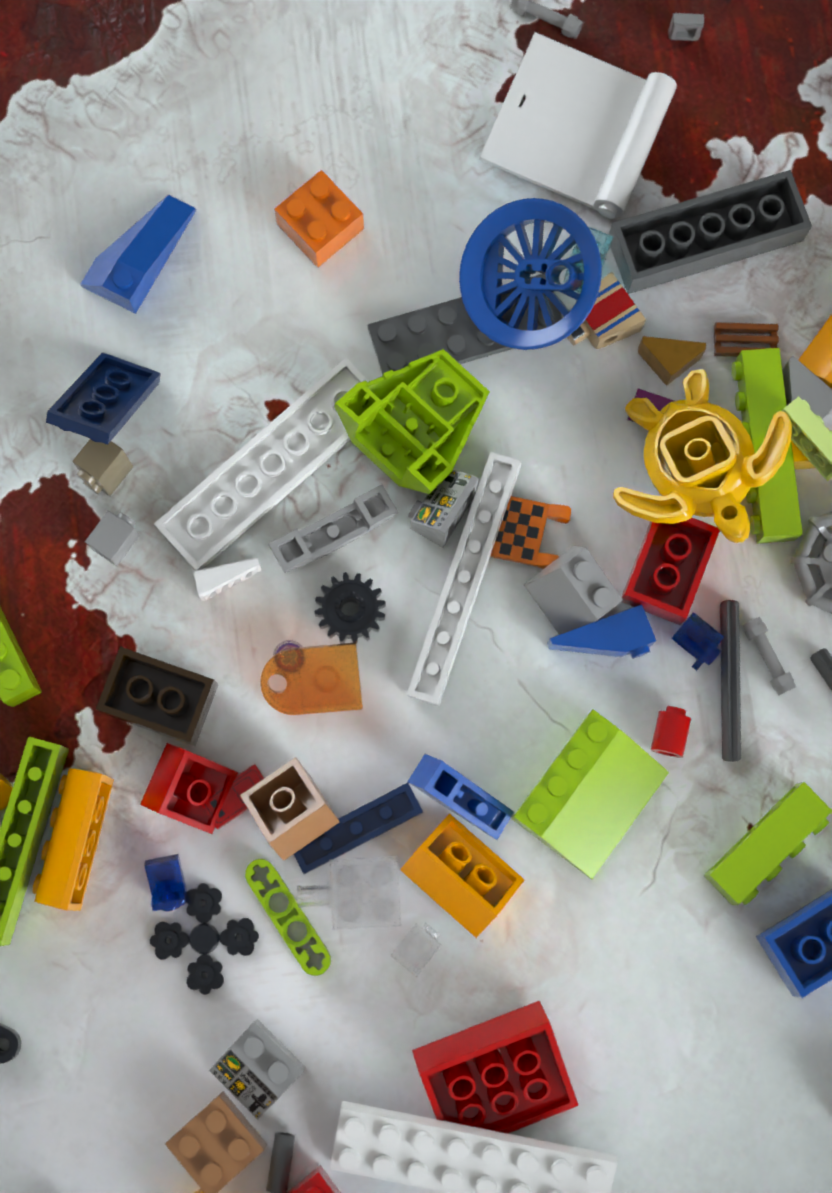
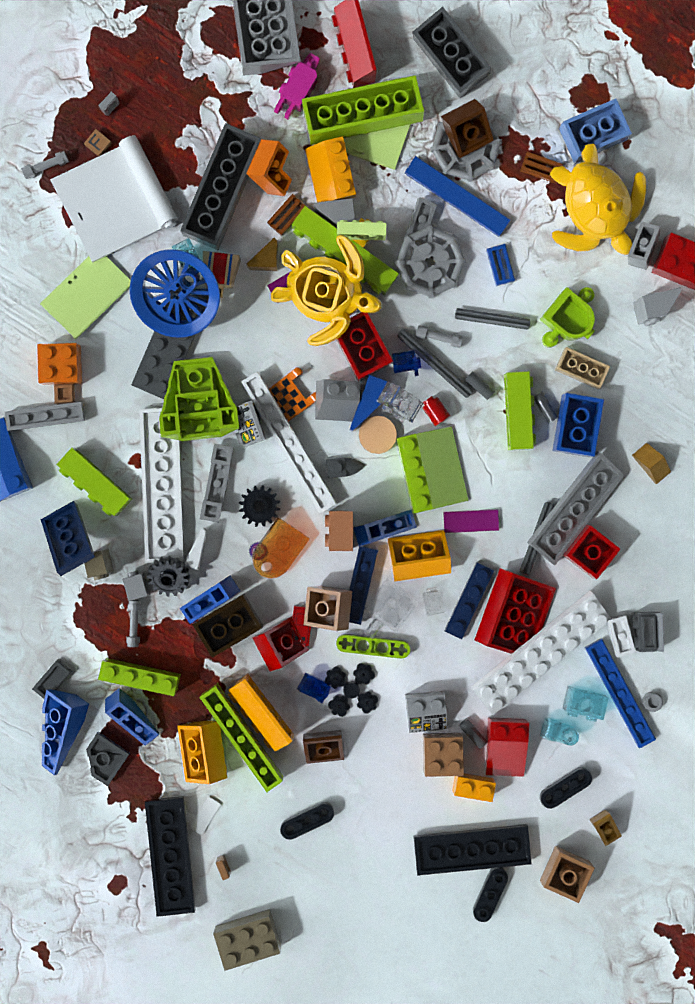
camera: 45 degrees left, 10 degrees up
none -> light grey plate [5,402,85,431]
none -> yellowish green container [40,256,131,340]
none -> medium nougat tile [54,384,75,404]
none -> lime brick [56,447,132,516]
none -> medium nougat tile [84,129,111,157]
none -> light grey bar [126,600,141,647]
none -> black gear [147,556,190,597]
none -> blue slope [180,575,240,624]
none -> orange brick [246,139,292,196]
none -> reddish brown slope [303,730,344,764]
none -> nougat brick [325,511,353,551]
none -> dark grey plate [326,457,365,478]
none -> light nougat tile [359,416,397,454]
none -> clear brick [376,382,423,423]
none -> magenta sticker [443,510,499,533]
none -> dark blue plate [444,562,494,640]
none -> dark grey hinge [465,371,495,400]
none -> dark grey axle [520,502,555,575]
none -> light grey plate [527,451,625,565]
none -> dark grey hinge [534,392,558,423]
none -> red brick [563,525,620,579]

